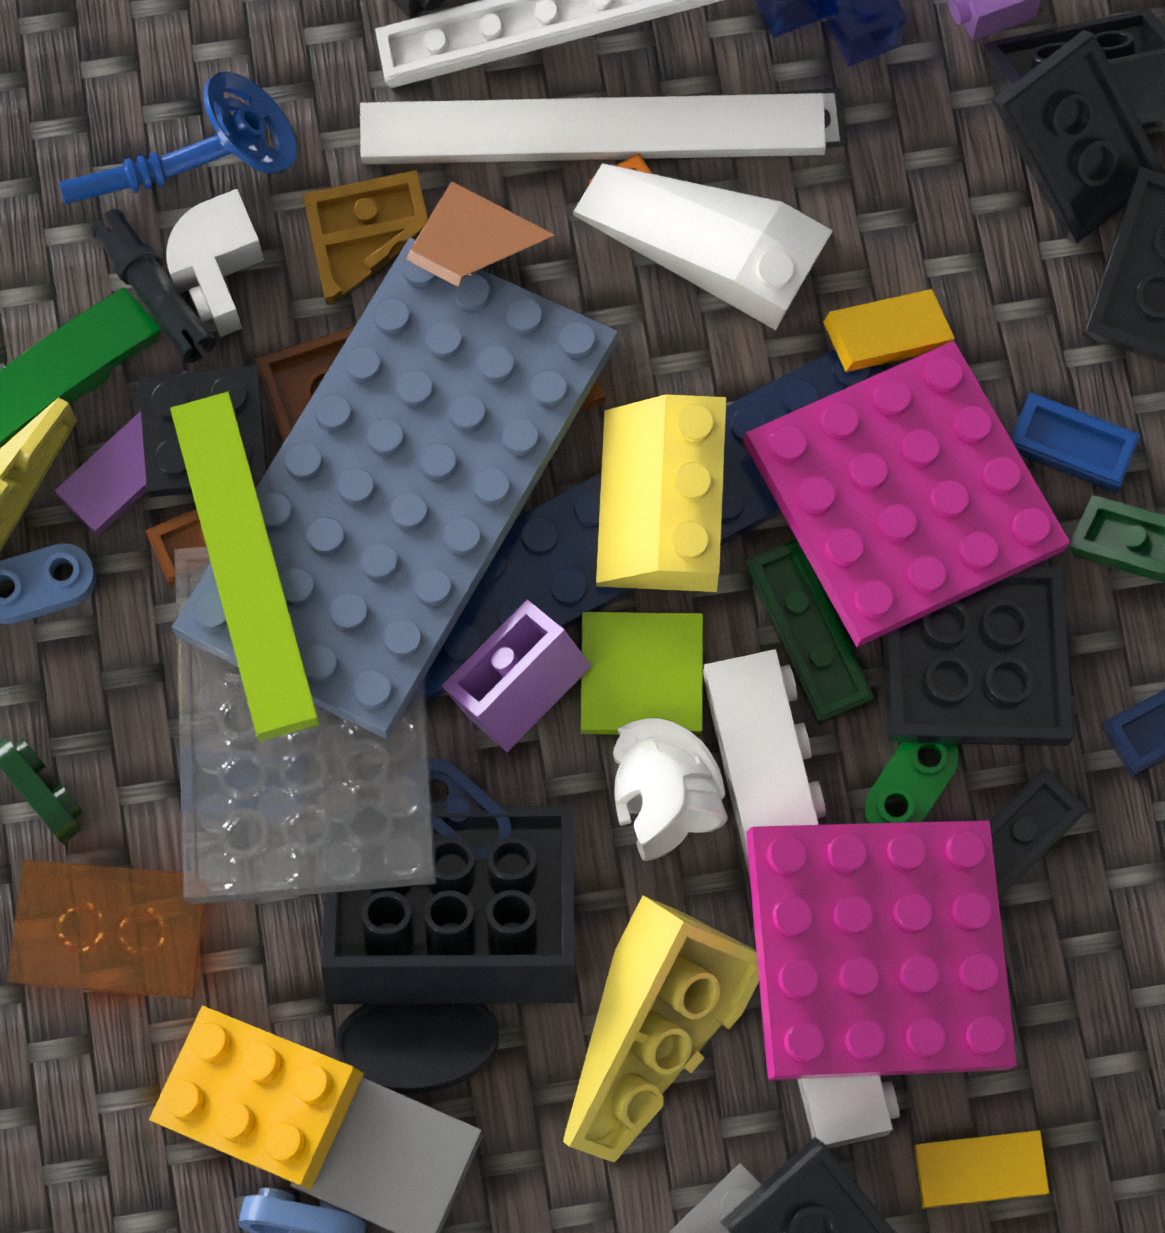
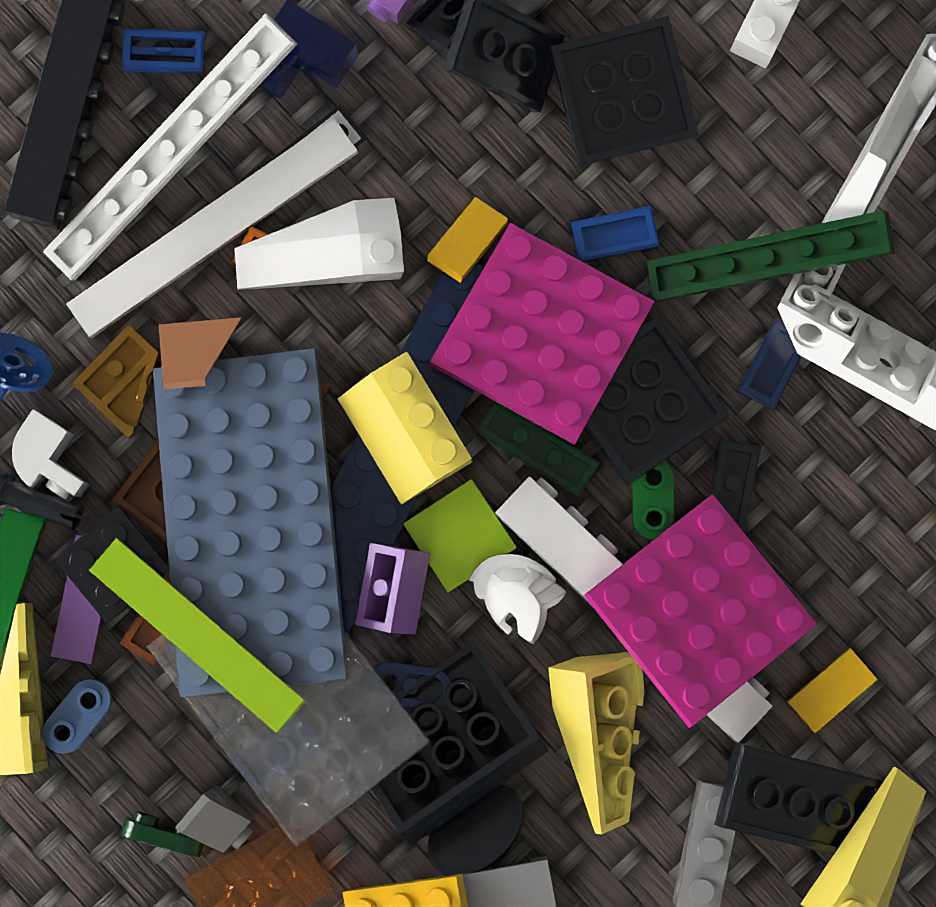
camera: 35 degrees left, 10 degrees up
none -> light grey slope [175,785,255,853]

